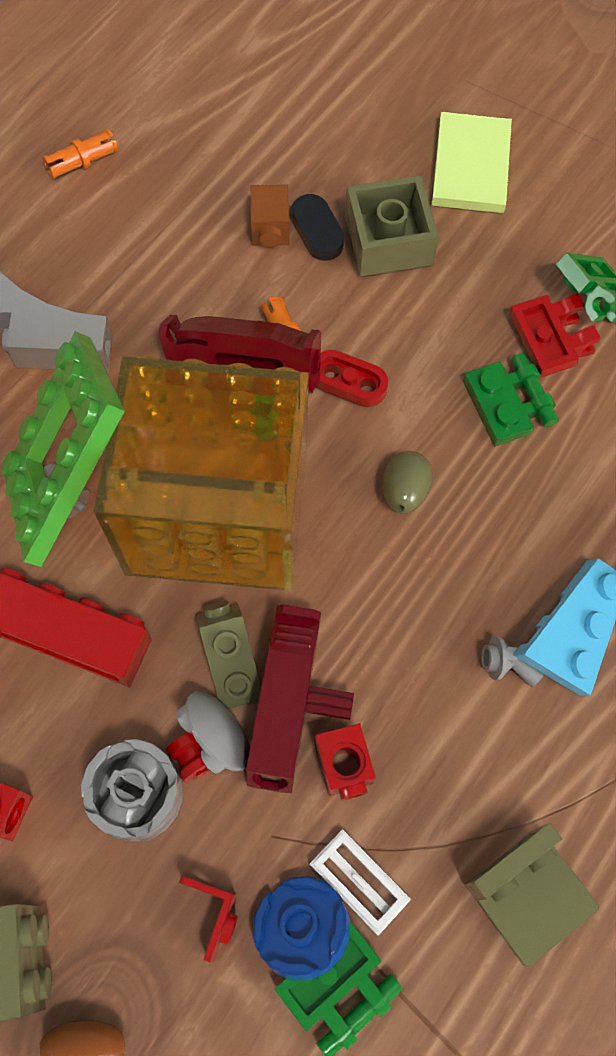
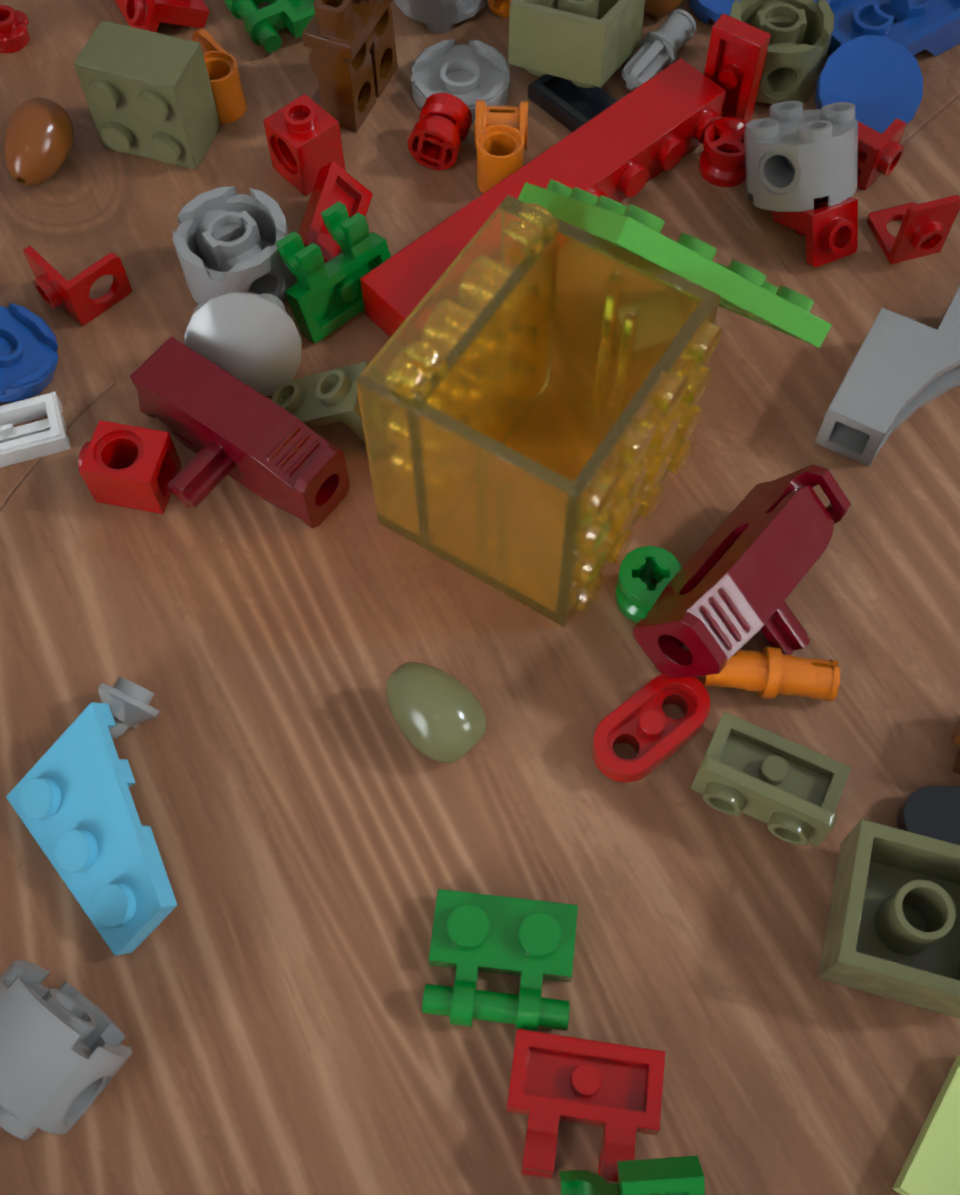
camera: 120 degrees right, 5 degrees down
none -> green plate [275,201,391,344]
none -> red plate [298,160,373,263]
none -> olive bracket [690,711,852,847]

